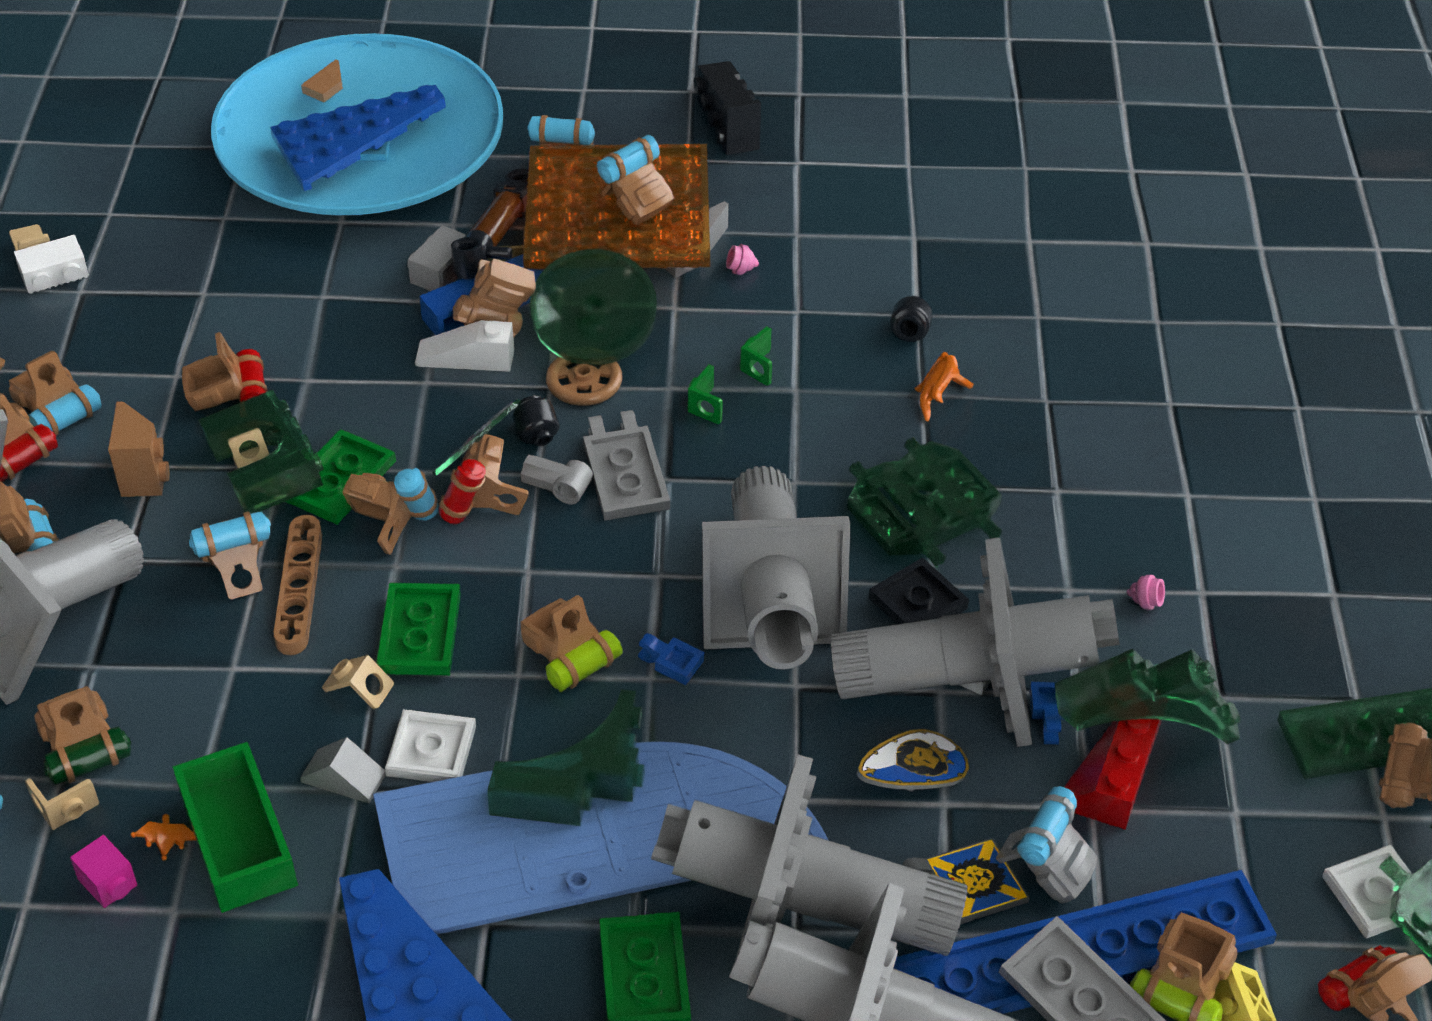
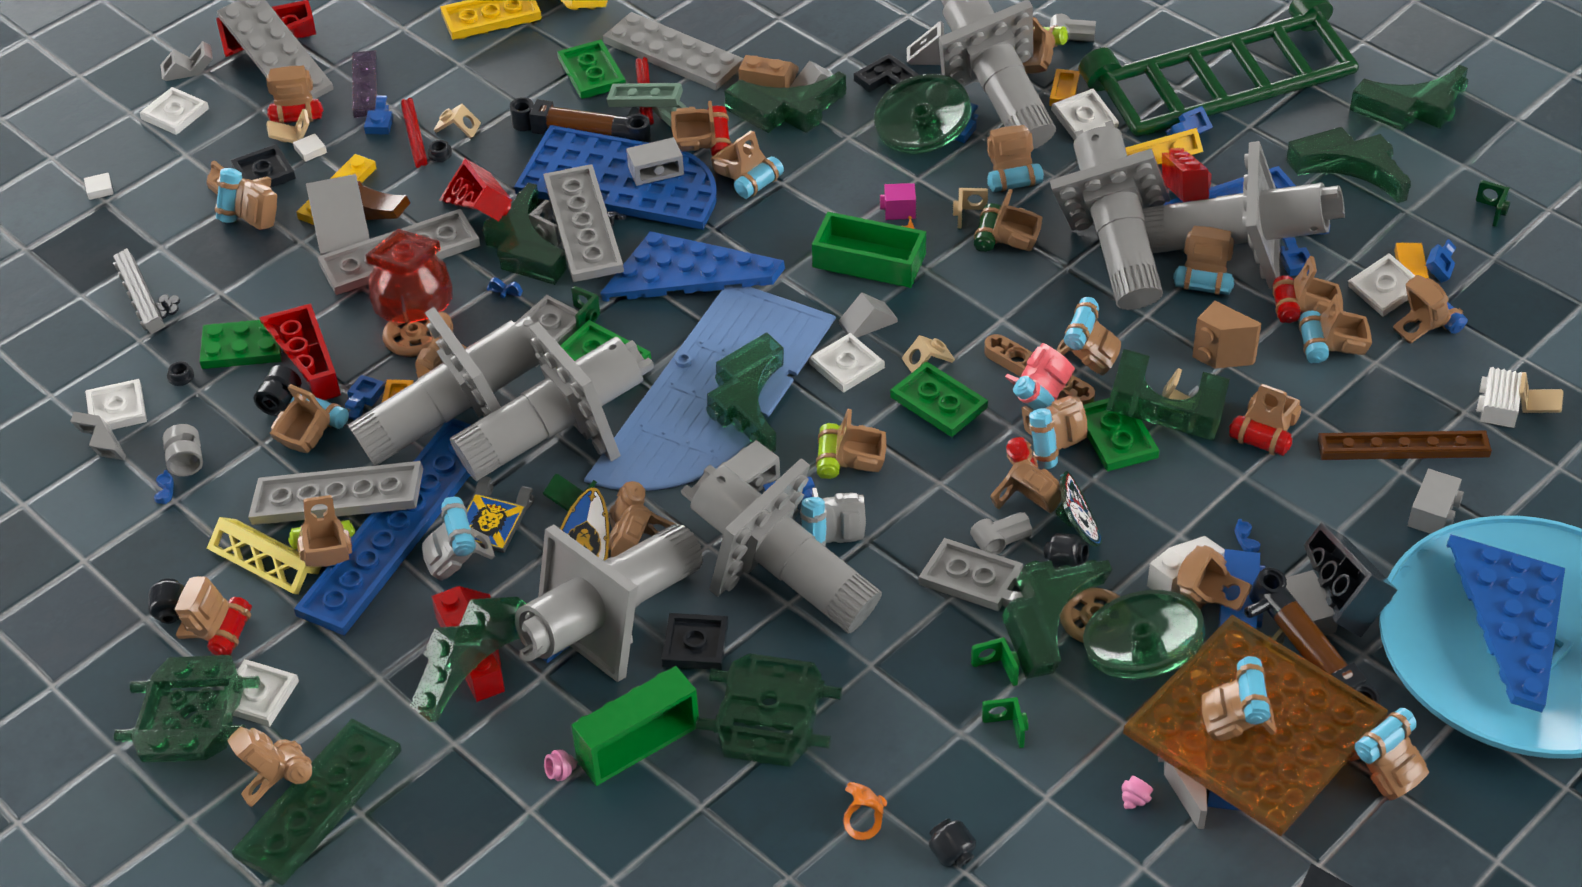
camera: 135 degrees right, 0 degrees up
none -> dark green bracket [543,474,597,512]
none -> green piece [571,666,700,786]
none -> medium nougat piece [608,481,677,557]
none -> light grey brick [718,440,780,492]
none -> light grey piece [800,488,866,546]
none -> clear green arch [1002,560,1112,679]
none -> coral piece [1005,343,1075,410]
none -> blue piece [1234,519,1261,552]
none -> black wedge [1304,522,1398,637]
none -> reddish brown tile [1317,430,1492,460]
none -> light grey brick [1408,468,1464,534]

